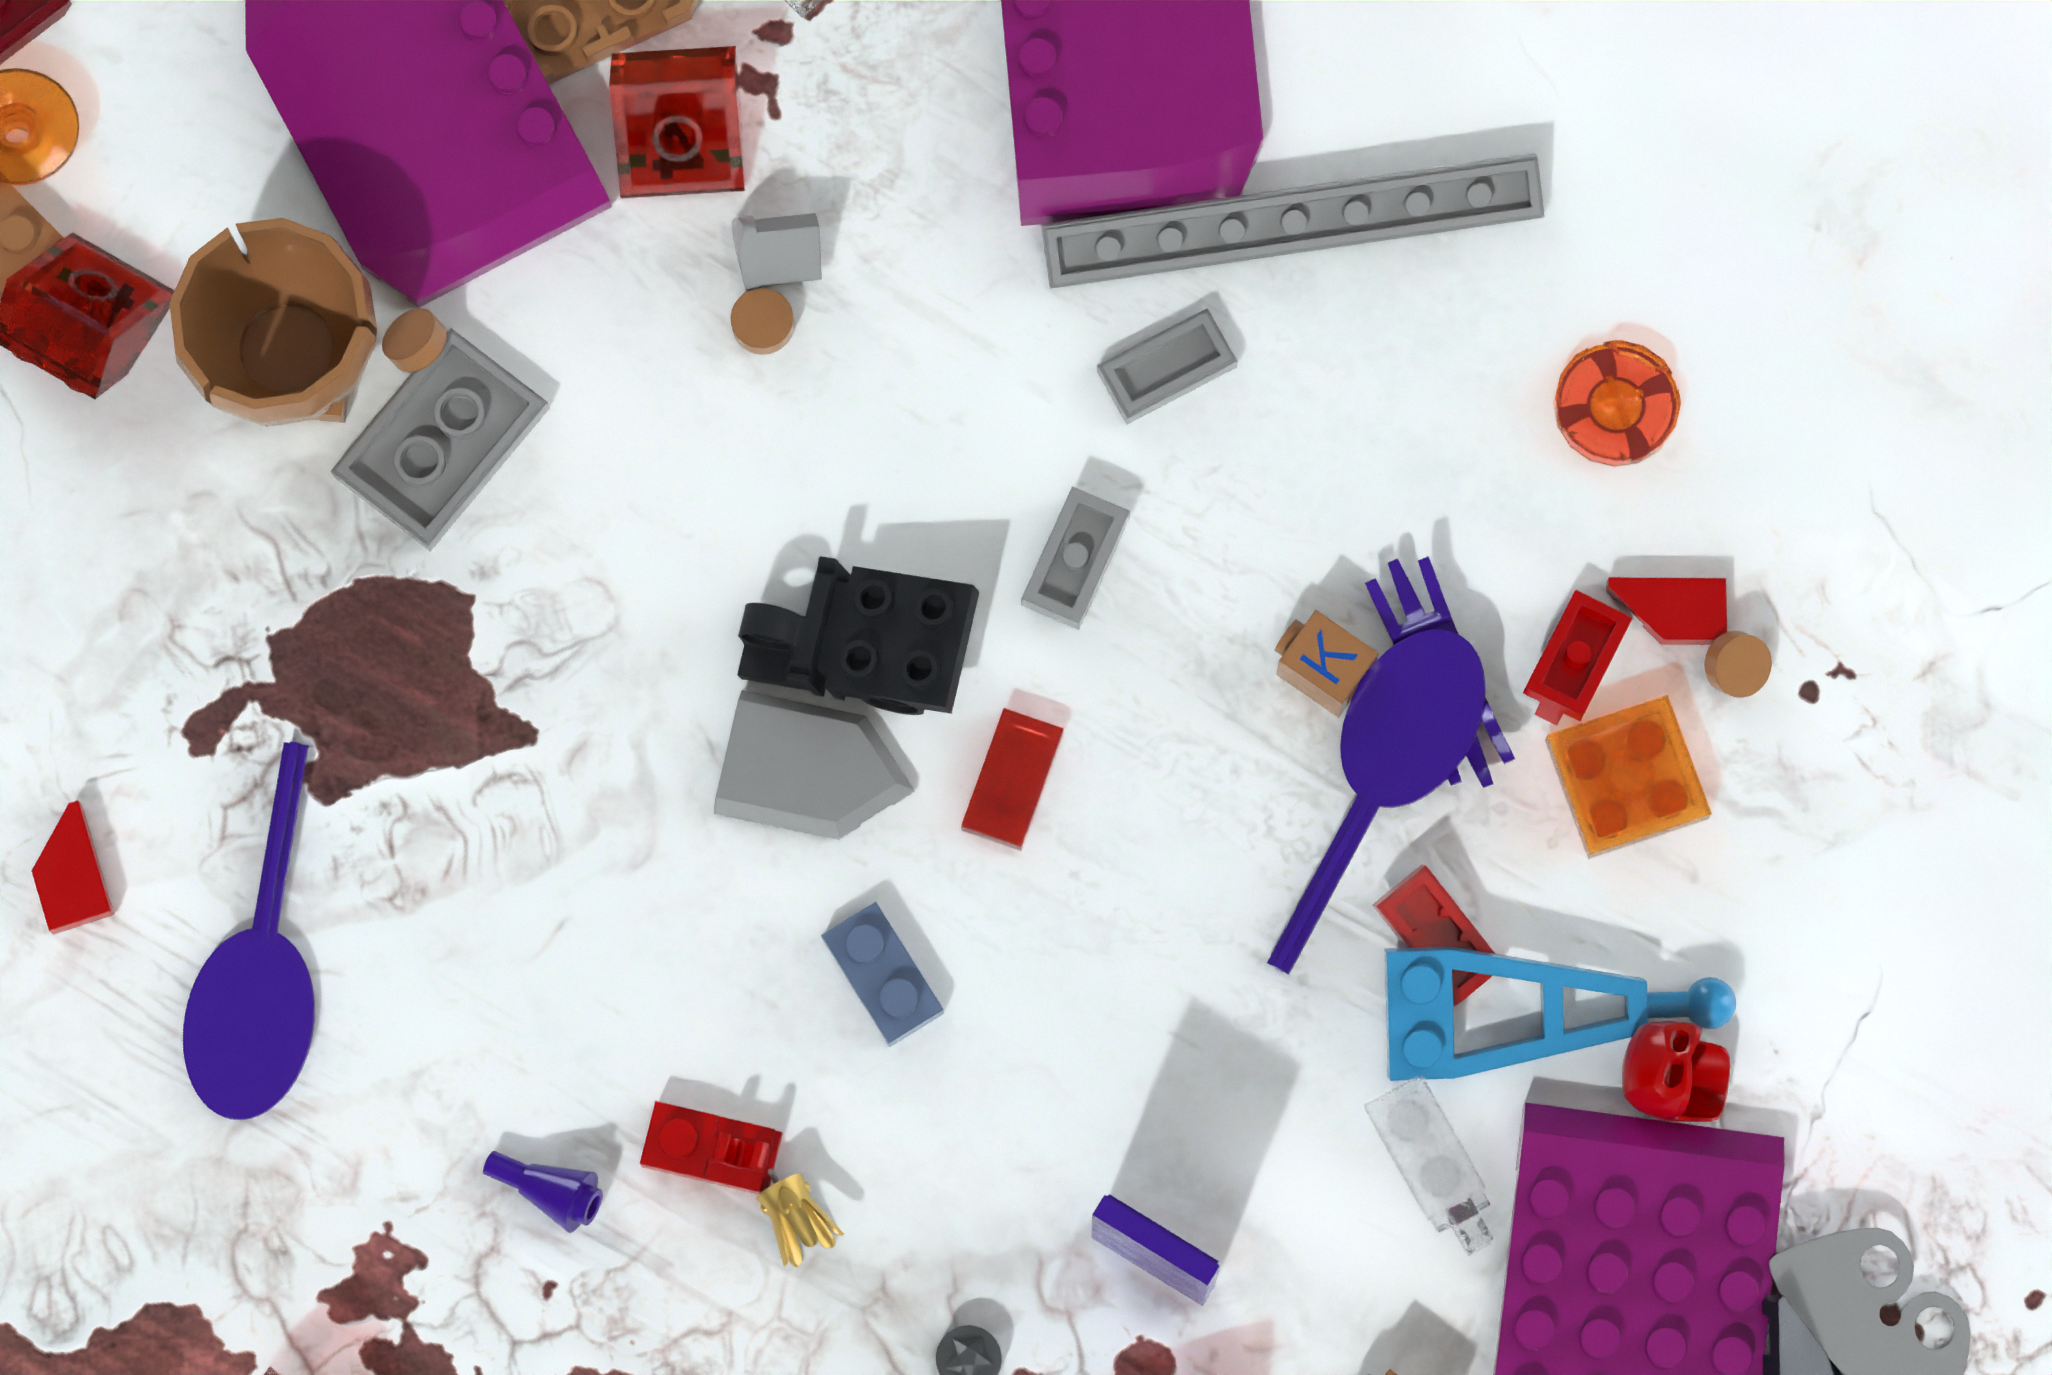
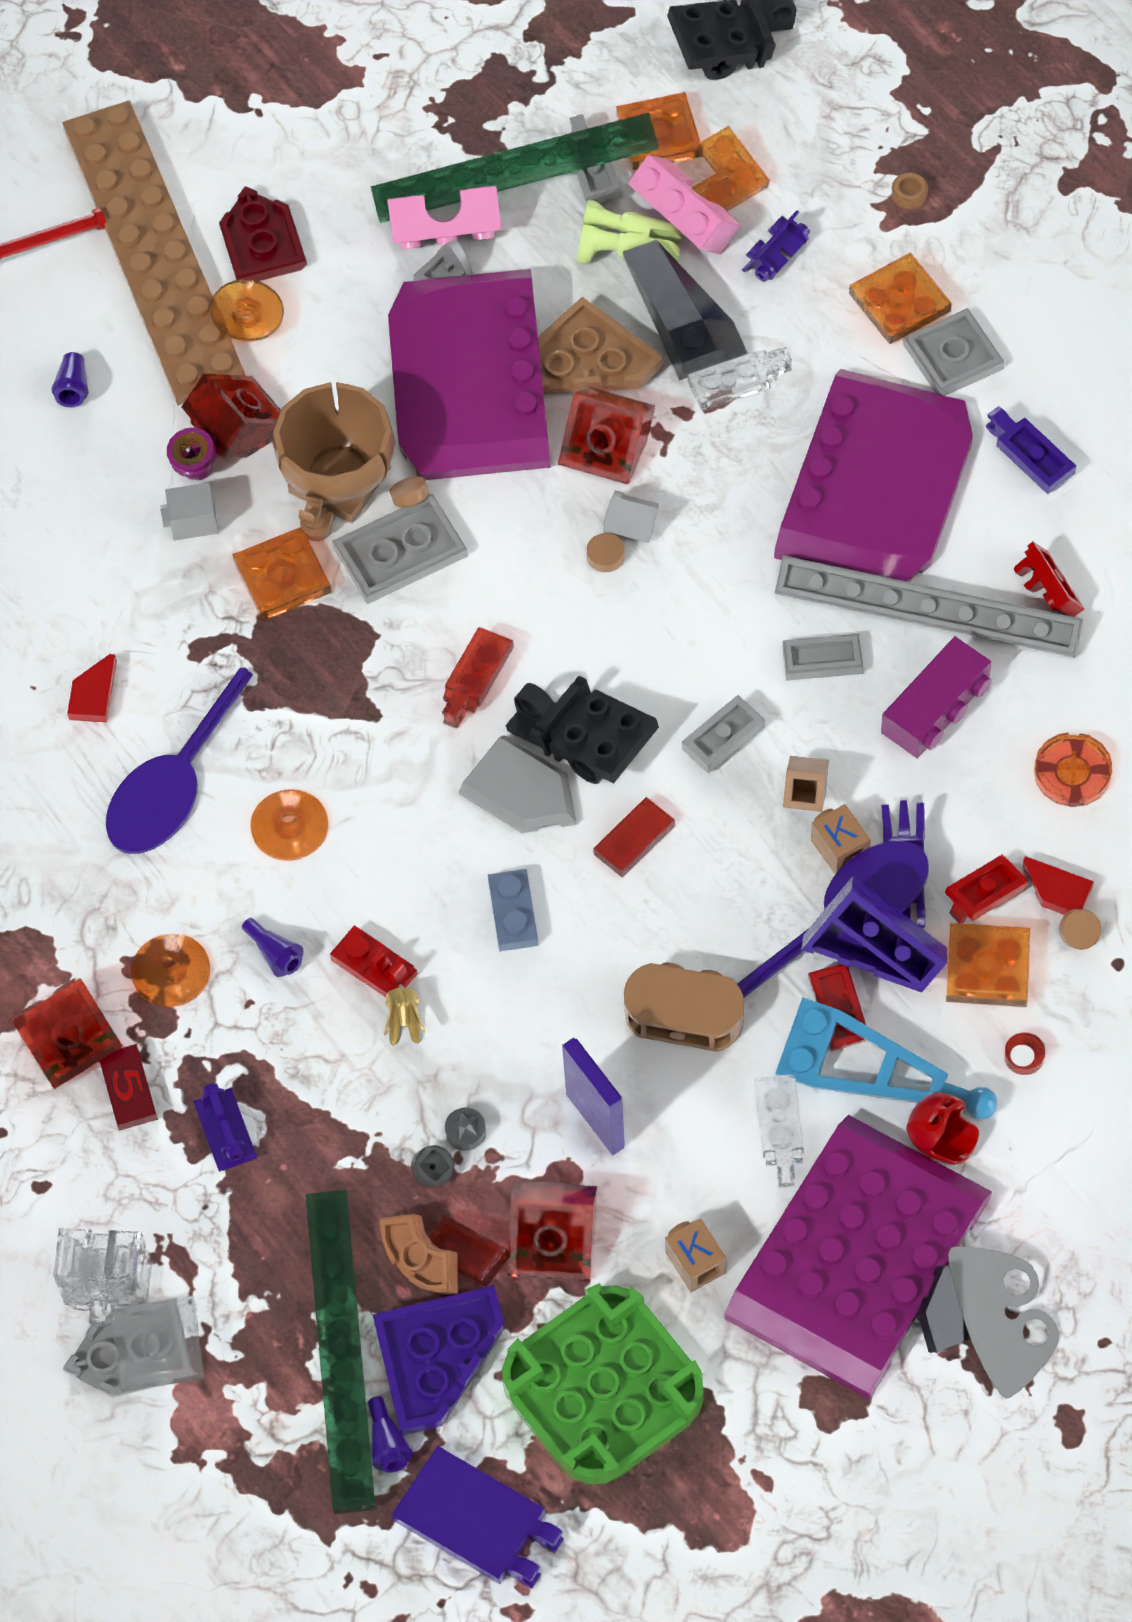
camera: 25 degrees right, 15 degrees down
none -> clear orange dish [131,933,211,1007]
none -> light grey brick [160,482,219,541]
none -> magenta piece [167,427,217,480]
none -> clear orange plate [232,527,332,621]
none -> clear orange dish [250,789,328,861]
none -> medium nougat piece [299,494,335,541]
none -> clear red hinge [442,627,514,729]
none -> medium nougat brick [624,962,744,1052]
none -> medium nougat brick [783,756,829,812]
none -> dark purple wedge [801,876,948,993]
none -> magenta brick [881,636,992,759]
none -> clear red tile [1004,1032,1046,1075]
none -> red plate [1014,541,1085,617]

